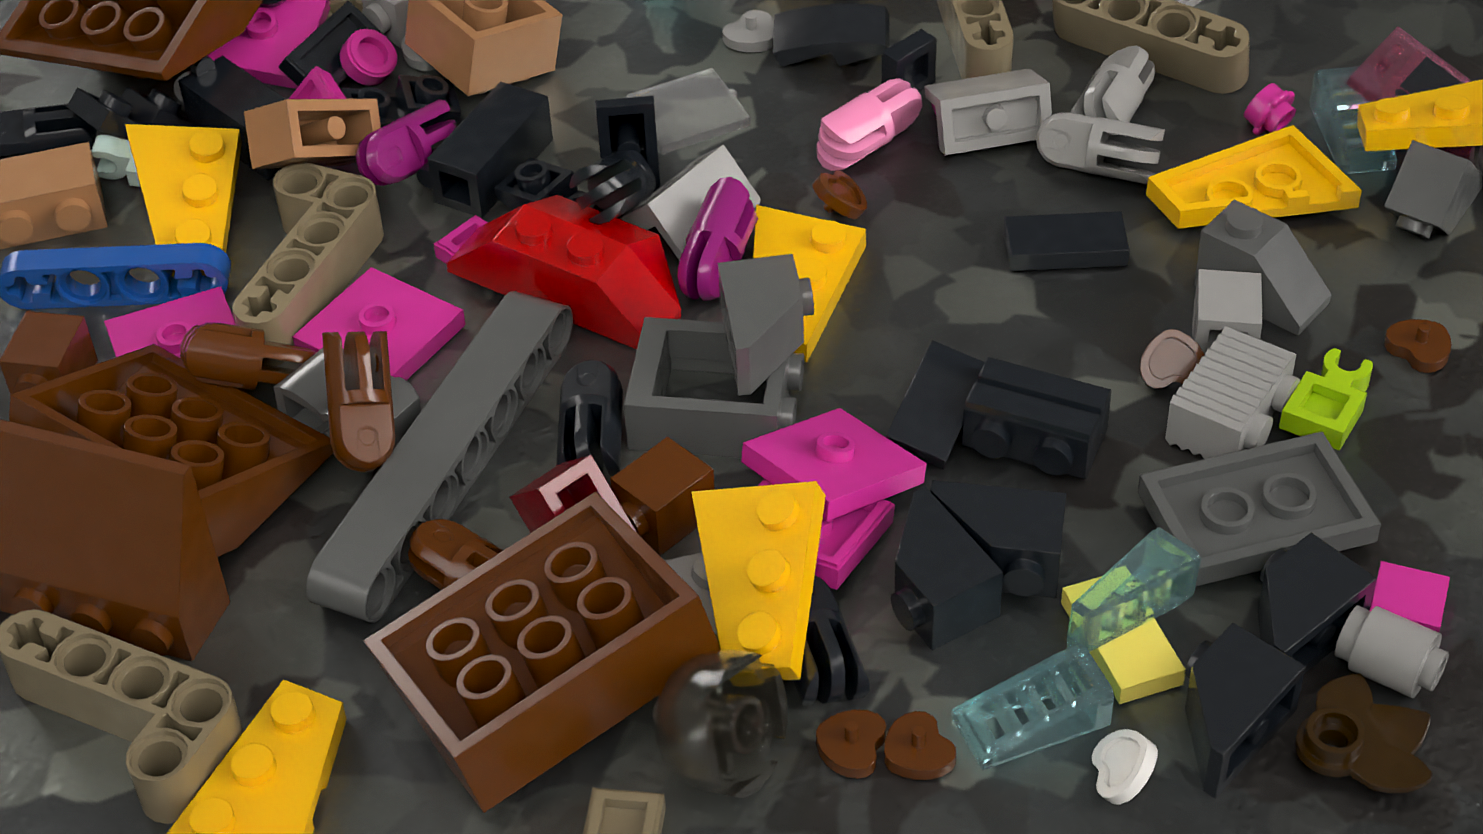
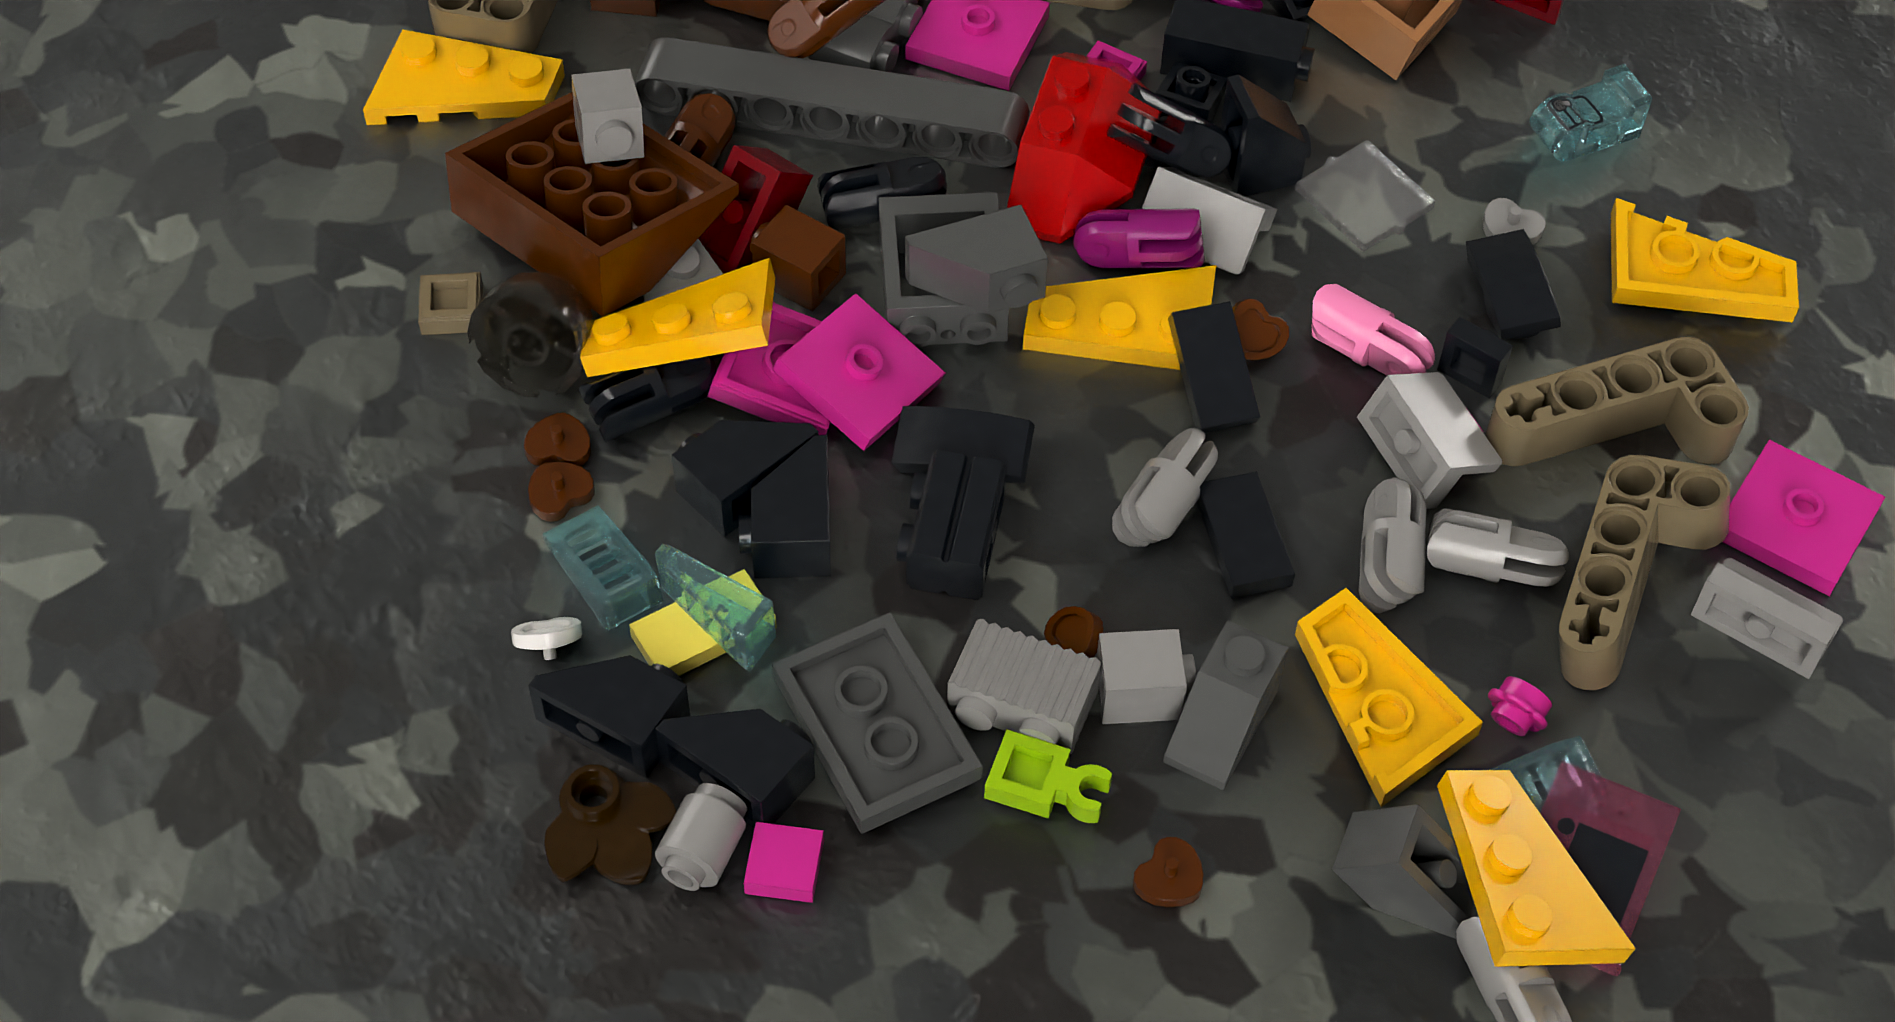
camera: 75 degrees right, 10 degrees up
none -> light grey brick [571,69,644,164]
none -> light grey arm [1112,428,1218,547]
none -> black tile [1168,301,1260,433]

